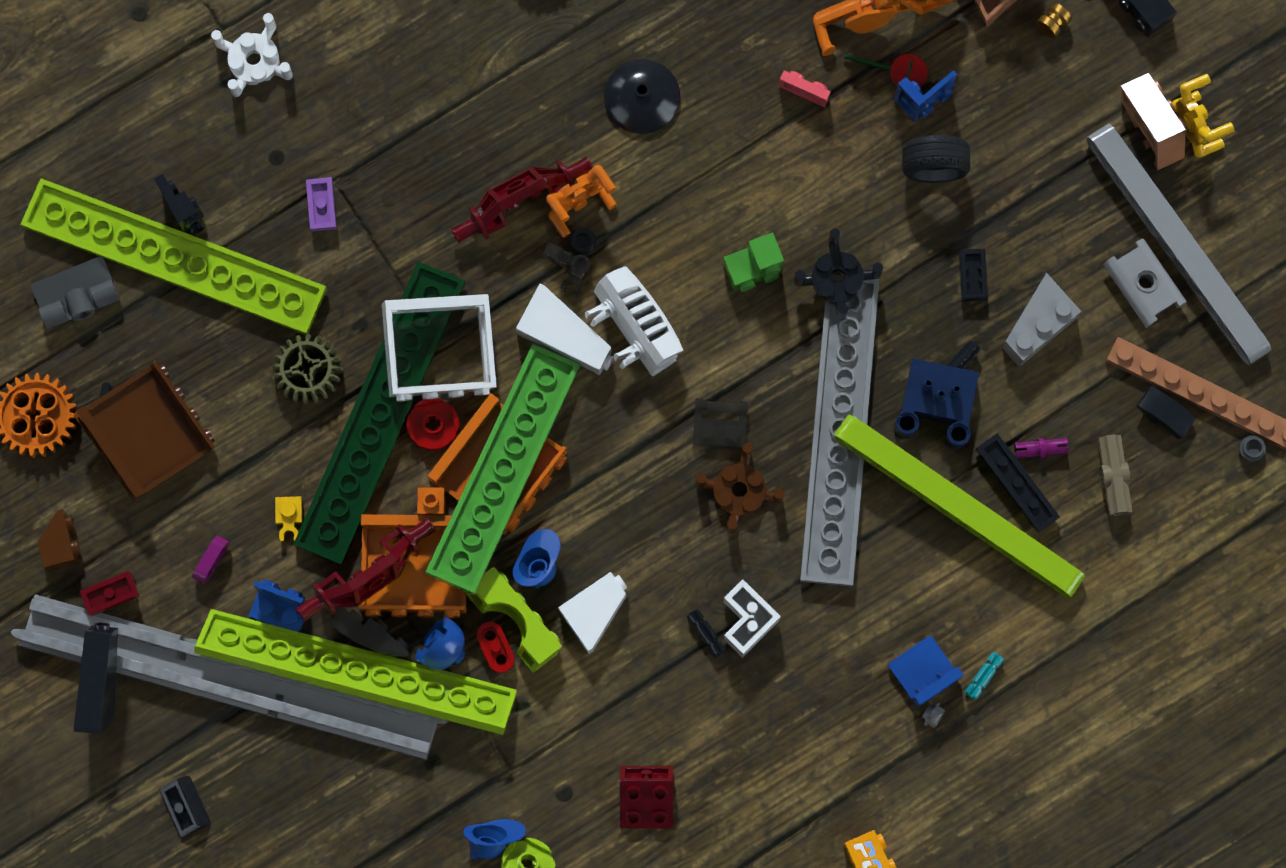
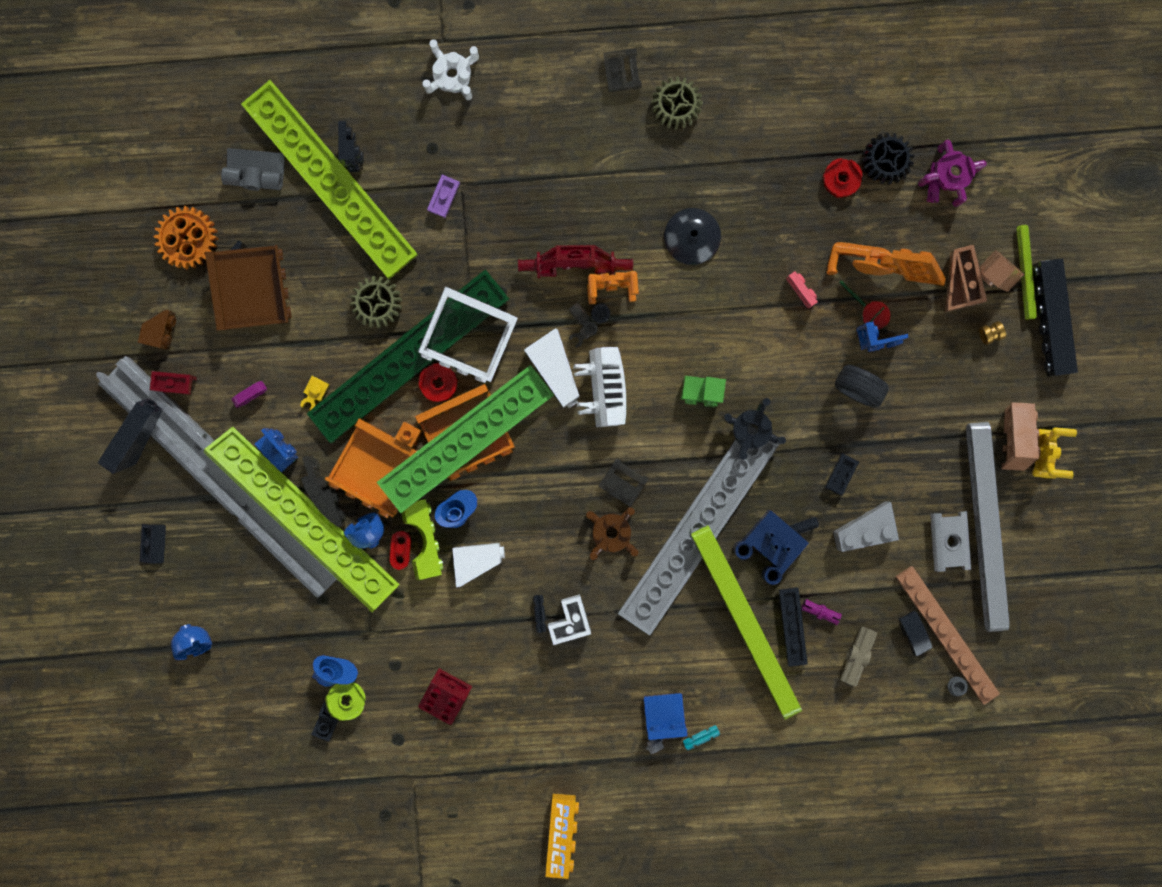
camera: 25 degrees right, 10 degrees up
dark red plate [296,517,436,622] -> none

